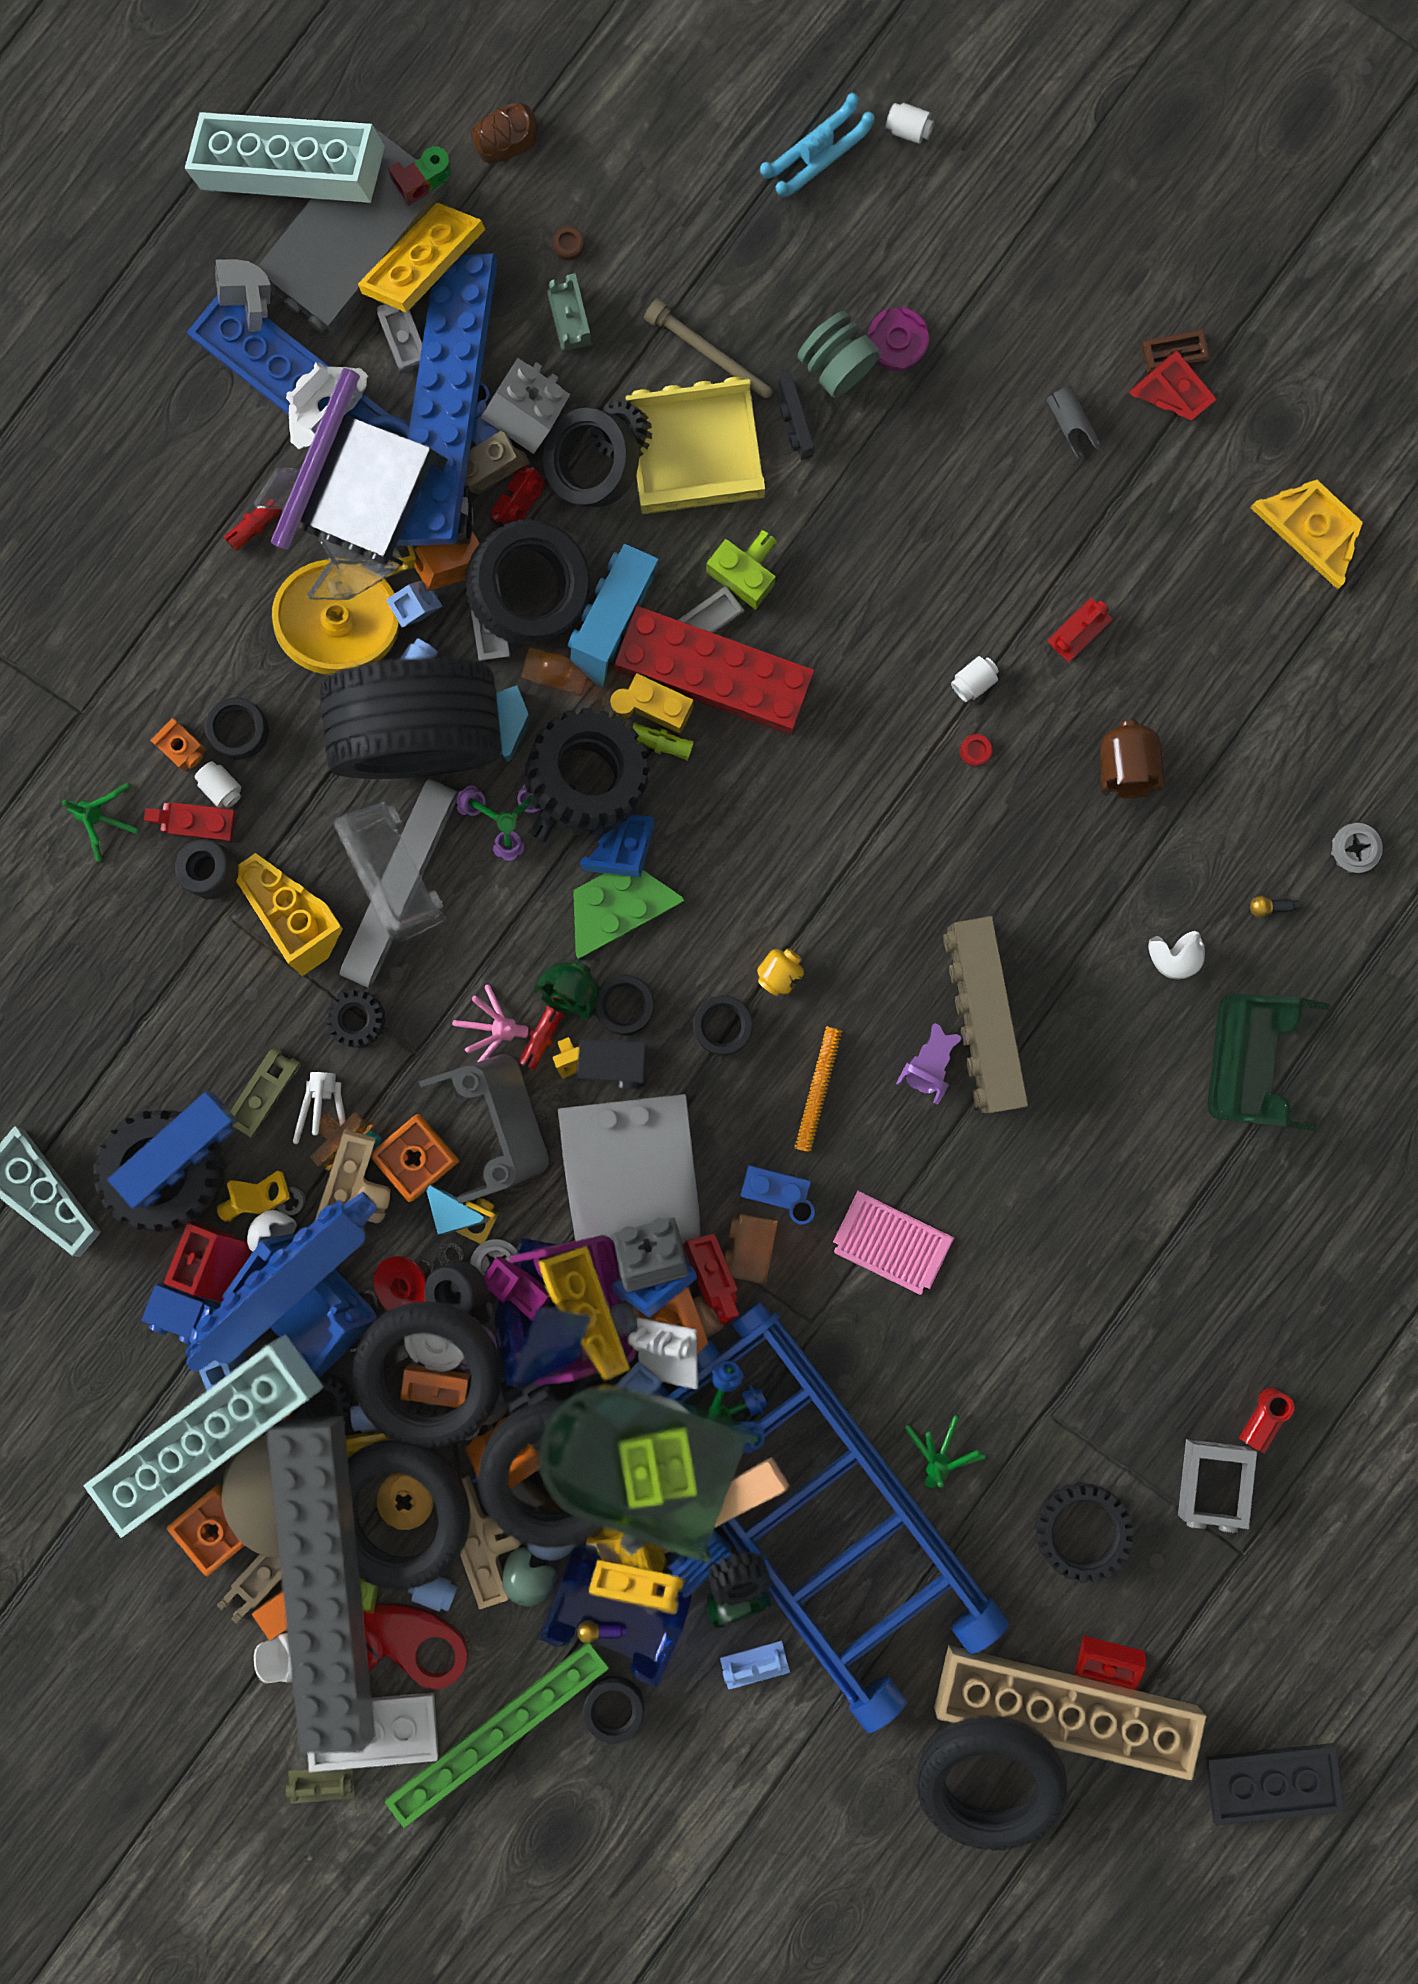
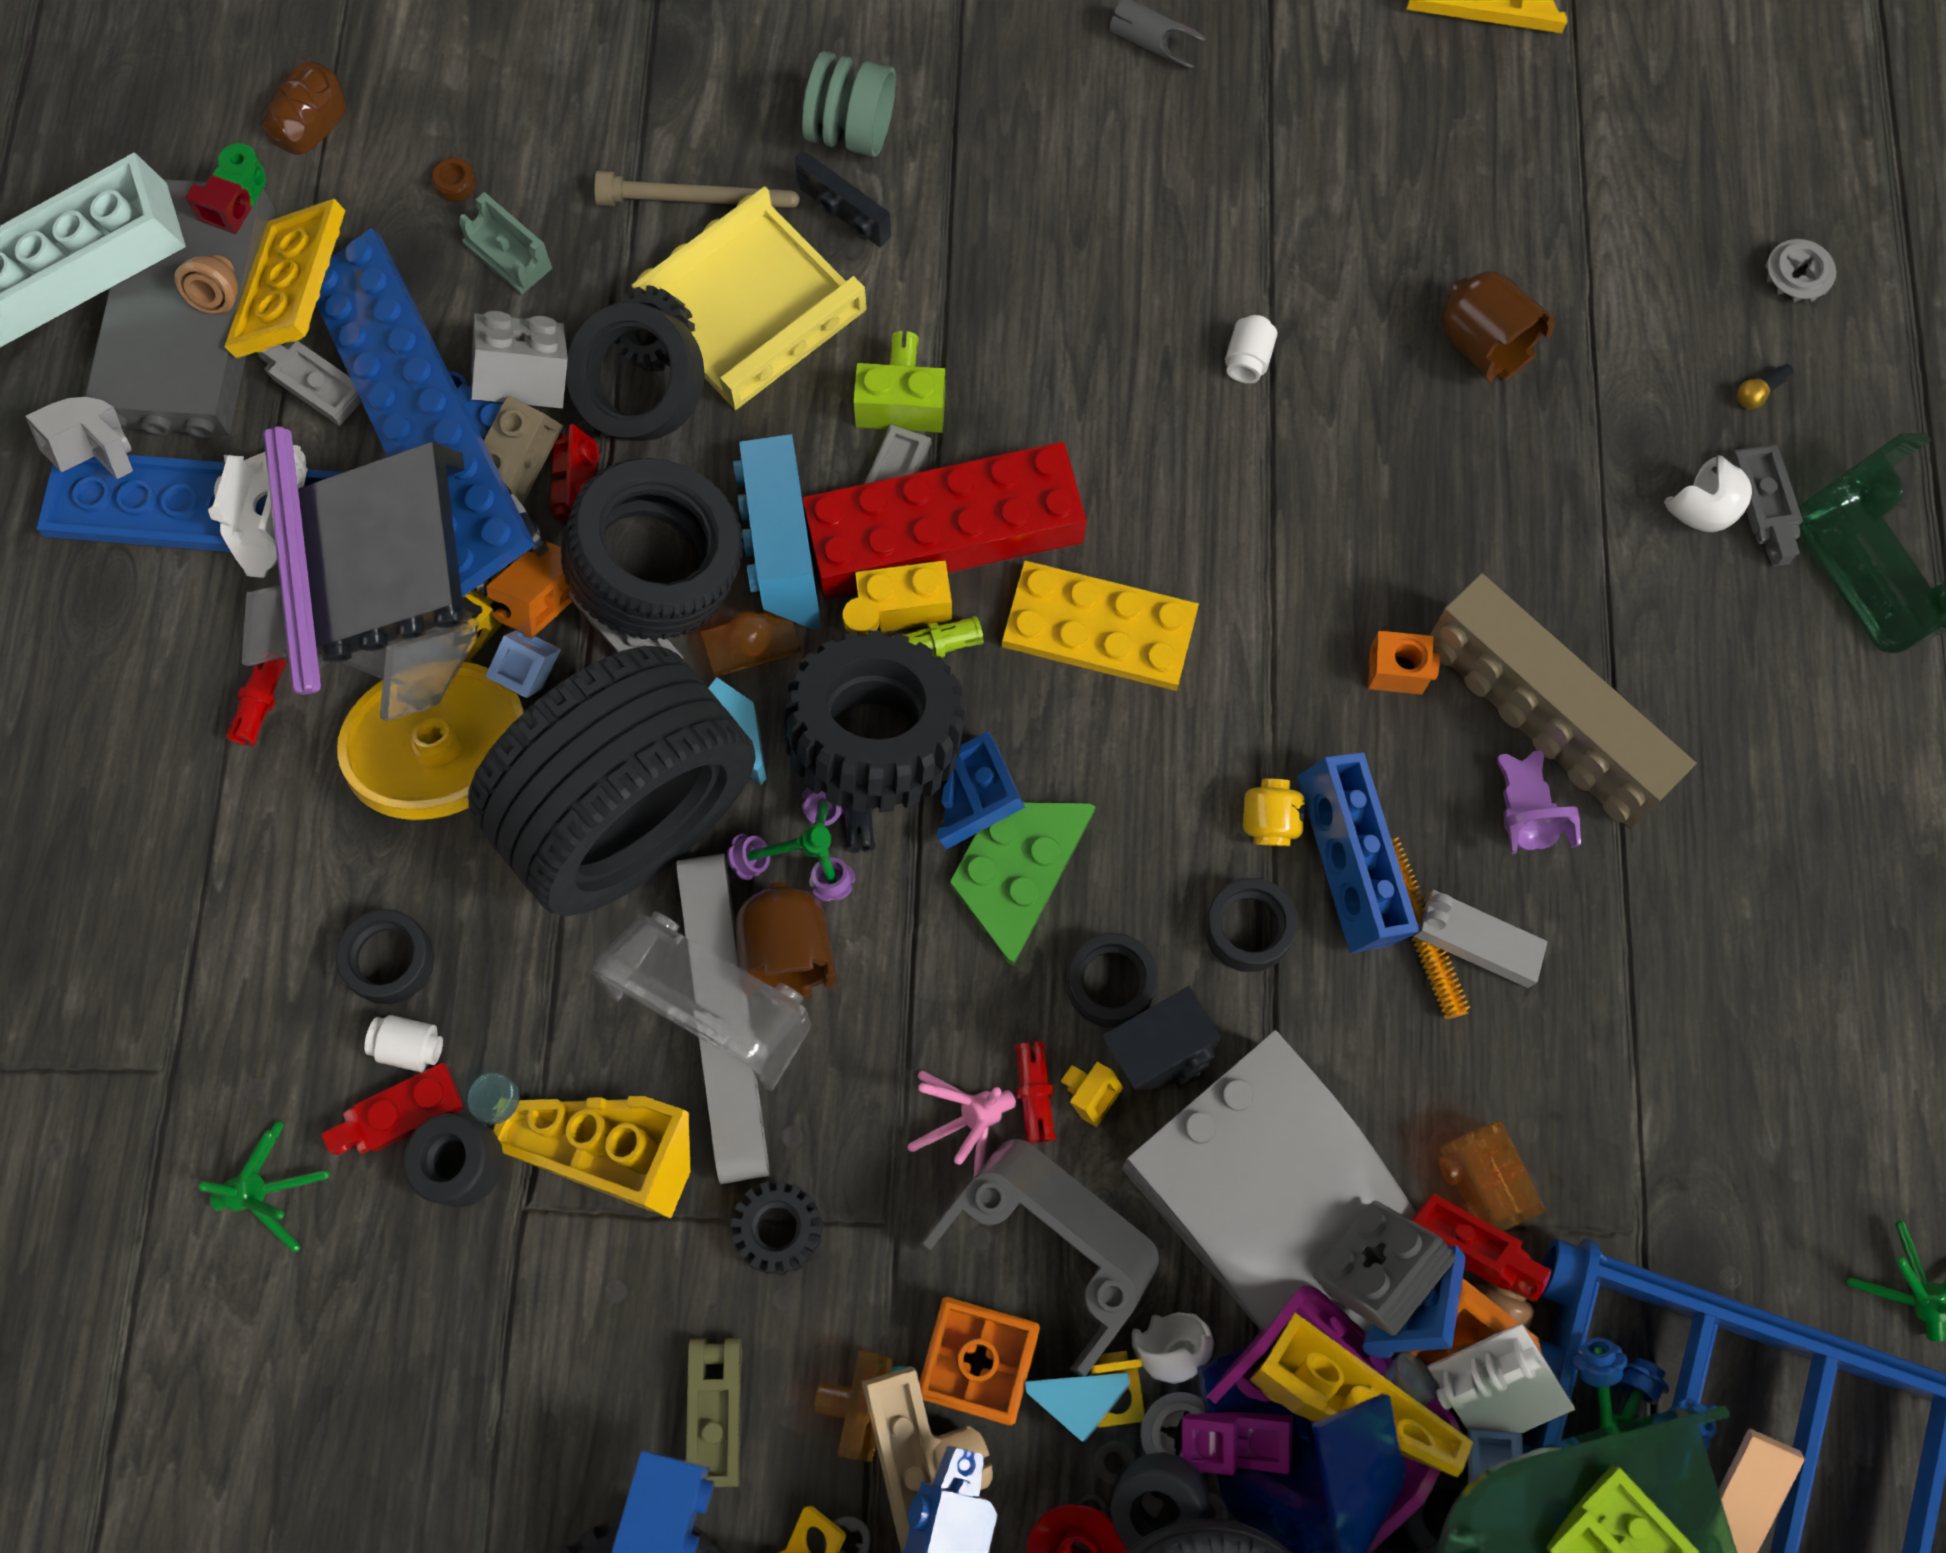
camera: 35 degrees left, 15 degrees down
orange brick [150,718,206,771] -> none
white plant [293,1072,347,1144] -> none
dark green cylinder [534,961,599,1020] -> none
blue hinge [740,1165,815,1225] -> none
bright pink window [833,1191,954,1295] -> none
magenta tile [867,307,929,371] -> none
red tile [960,734,992,767] -> none
red hinge [1047,598,1113,663] -> none
none -> medium nougat brick [174,255,238,315]
none -> clear light blue tile [467,1072,519,1124]
none -> reddish brown cylinder [735,882,837,1003]
none -> yellow plate [1002,561,1199,691]
none -> white hair [1132,1312,1214,1384]
none -> blue brick [1297,752,1419,954]
none -> orange brick [1368,631,1440,695]
none -> light grey hinge [1414,889,1548,988]
none -> dark grey hinge [1729,444,1803,567]

